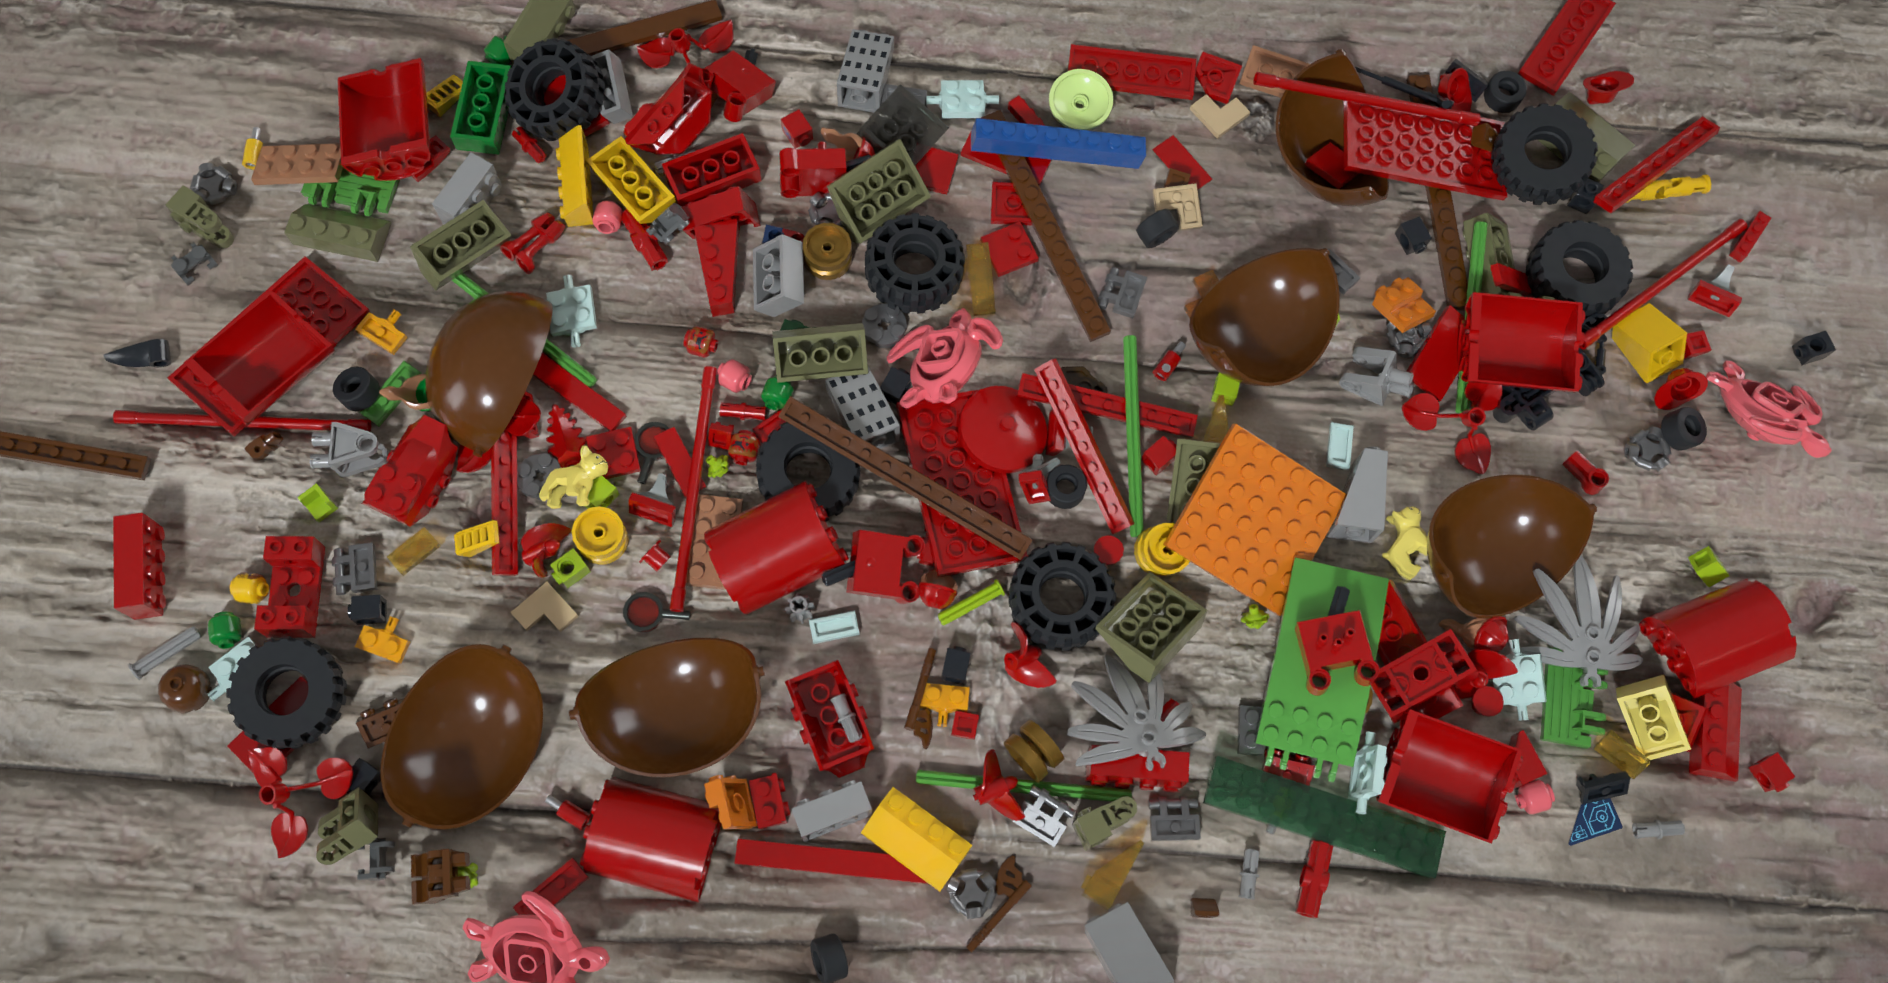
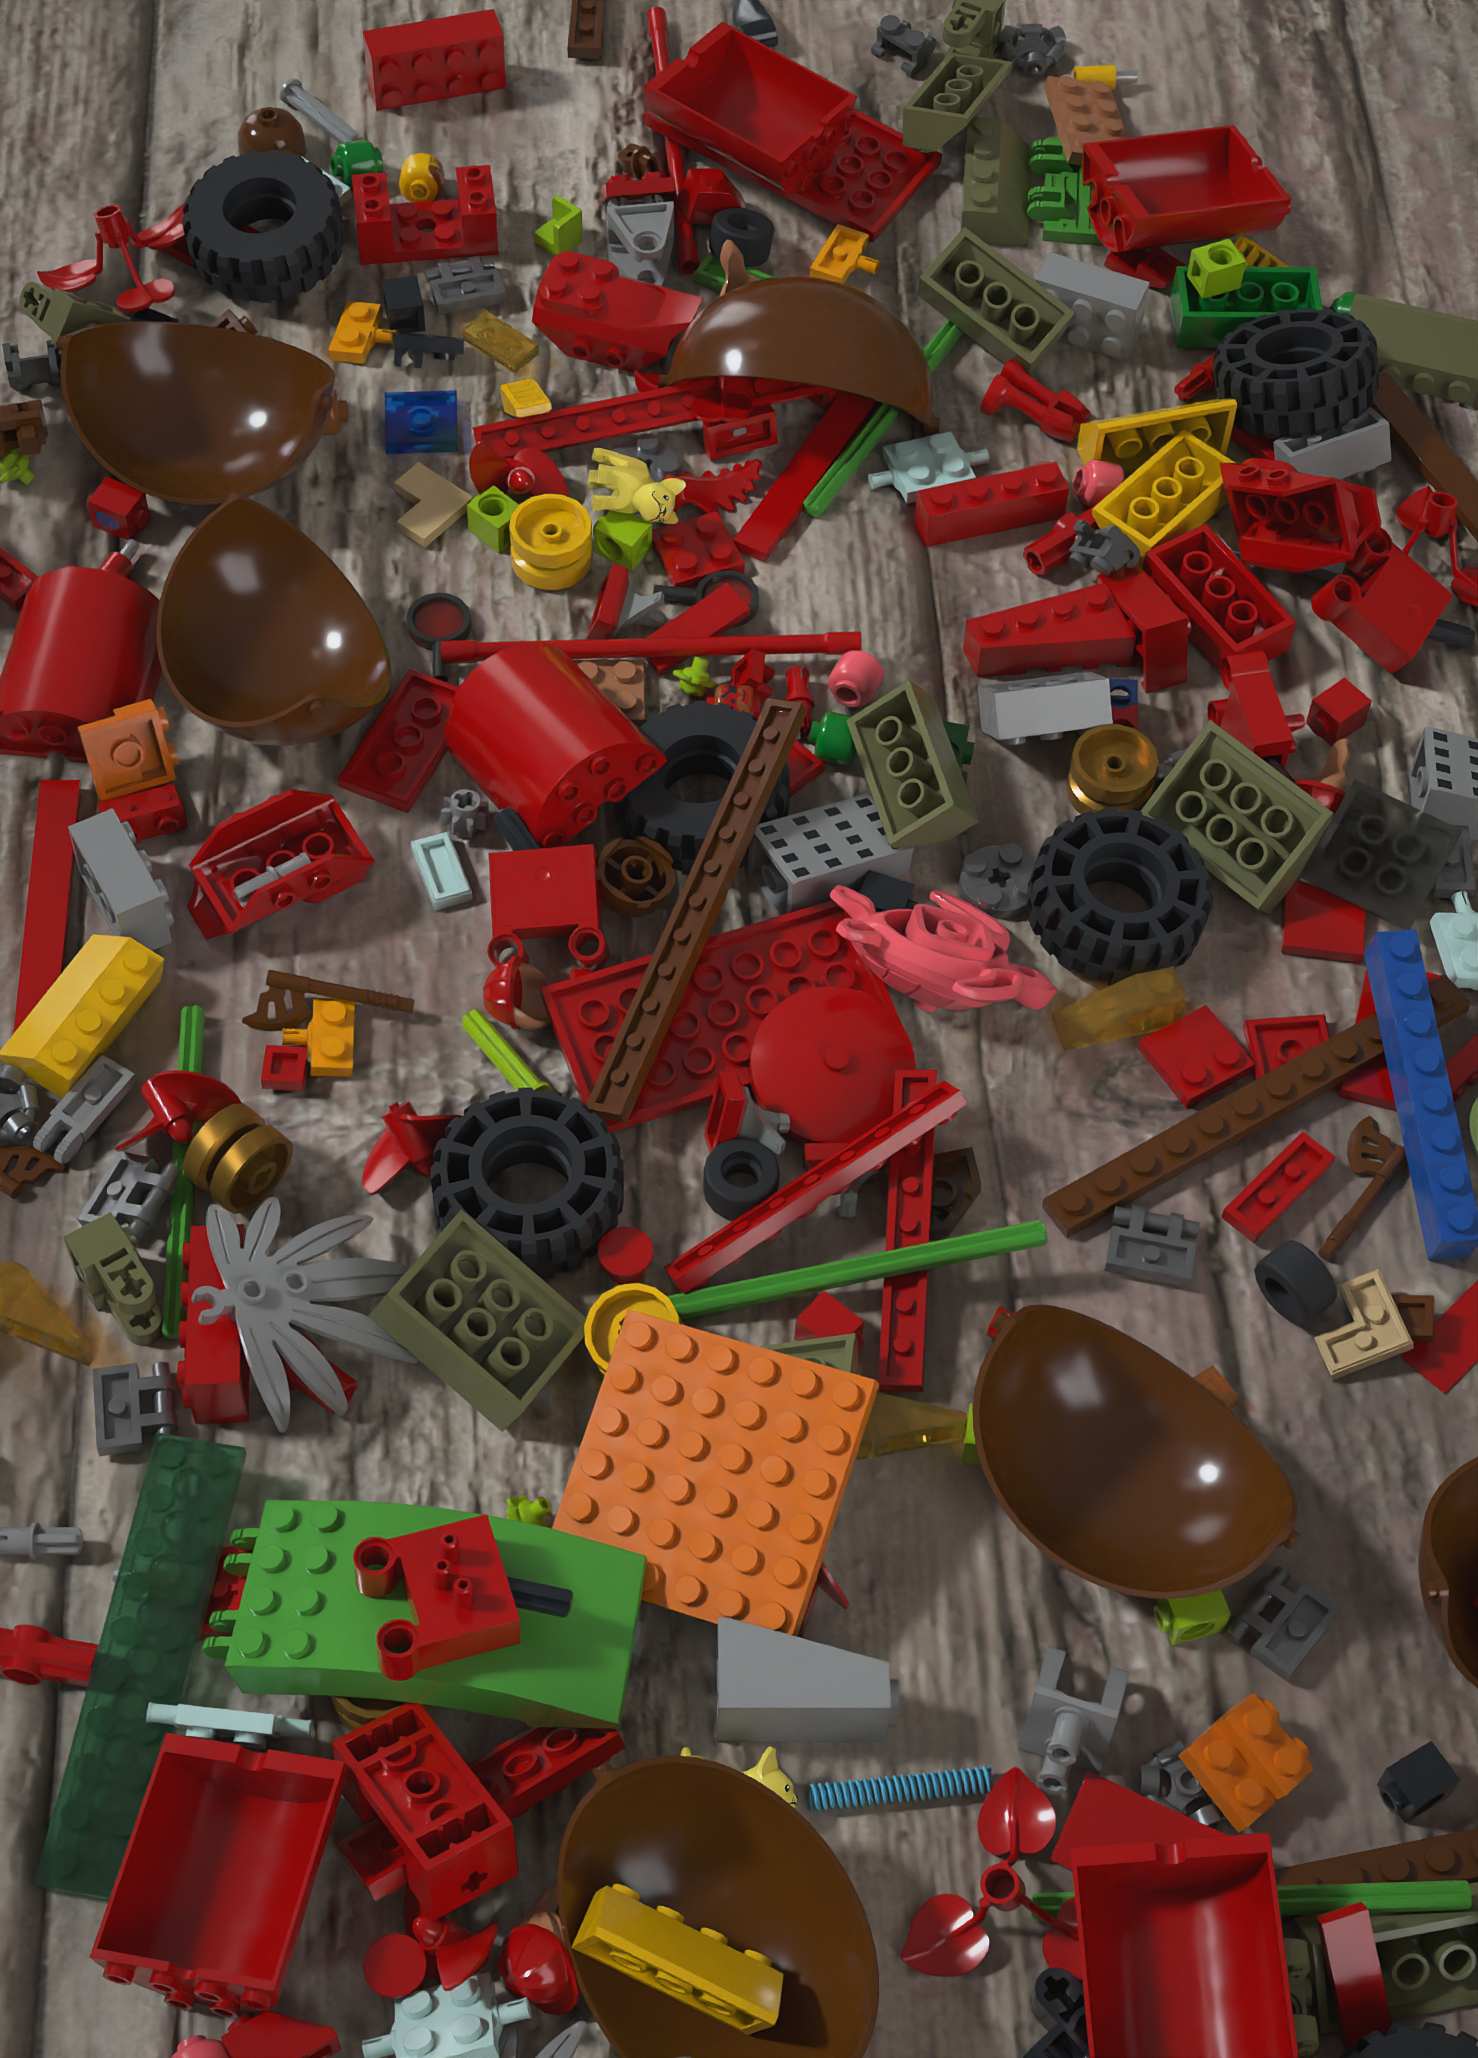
camera: 85 degrees right, 15 degrees down
red piece [639,540,671,572] -> none
red head [683,326,719,358] -> none
black brick [941,646,971,685] -> none
light aqua tile [1326,422,1354,470] -> none
none -> light grey hinge [33,1055,138,1164]
none -> red brick [87,477,150,540]
none -> red tile [338,669,459,813]
none -> clear blue tile [385,390,458,454]
none -> black plate [390,332,464,368]
none -> yellow slope [571,1884,784,2035]
none -> reddish brown cylinder [597,836,676,918]
none -> red plate [600,171,676,203]
none -> red slope [678,168,747,224]
none -> medium azure piece [808,1765,994,1812]
none -> olive slope [903,52,1013,153]
none -> red wedge [914,461,1069,547]
none -> lime brick [1187,239,1246,299]
none -> red plate [1221,1131,1336,1243]
none -> reddish brown piece [1318,1116,1407,1261]

